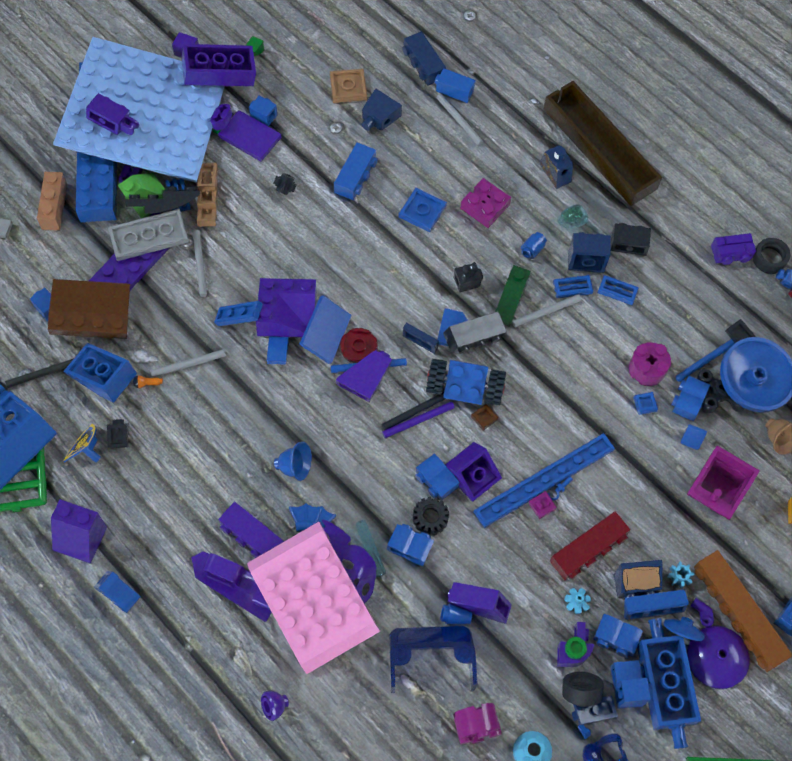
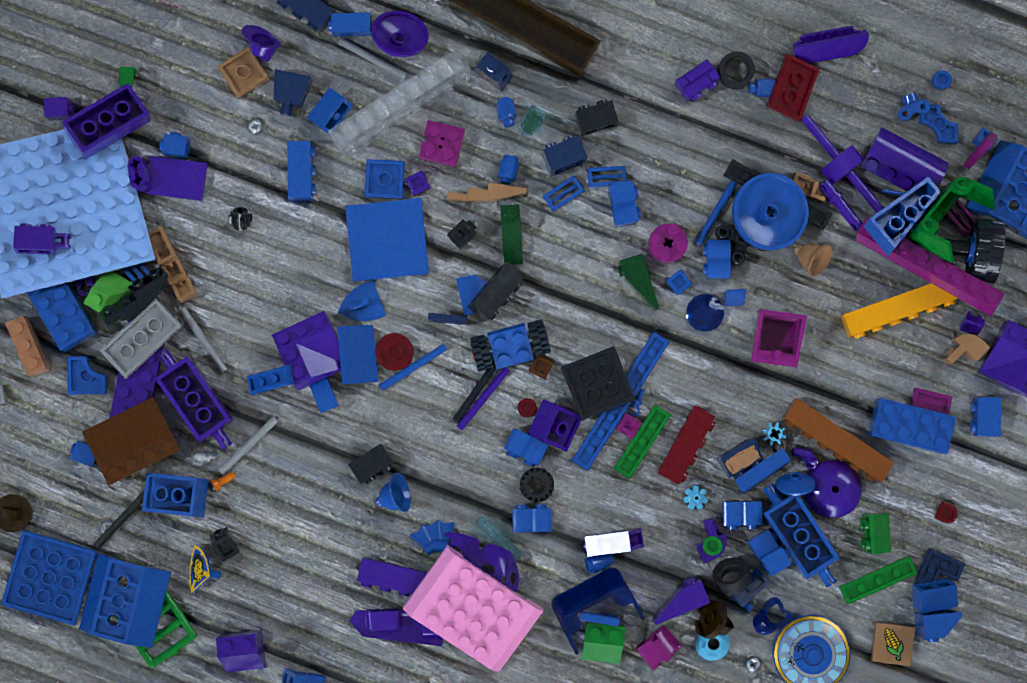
camera: 20 degrees left, 20 degrees up
dark purple slope [336,350,392,403] -> none
light grey bar [512,294,581,328] -> none
none -> blue tile [67,356,107,395]
none -> dark purple brick [155,349,234,451]
none -> dark purple piece [241,25,281,61]
none -> blue brick [307,87,353,136]
none -> clear brick [328,49,471,157]
none -> blue shield [338,280,386,321]
none -> blue tile [345,198,429,282]
none -> black brick [348,443,394,485]
none -> dark purple dish [371,11,429,57]
none -> dark purple tile [405,171,431,196]
none -> medium nougat slope [447,183,527,204]
none -> blue arm [497,97,517,128]
none -> dark red tile [518,398,537,418]
none -> black plate [561,346,636,421]
none -> blue tile [579,611,620,626]
none -> green slope [581,621,625,664]
none -> blue brick [608,181,641,228]
none -> green tile [613,404,671,479]
none -> dark green slope [617,254,660,311]
none -> dark purple slope [652,577,710,625]
none -> clear blue dish [686,294,724,332]
none -> dark brown tile [695,600,734,639]
none -> green slope [859,512,891,554]

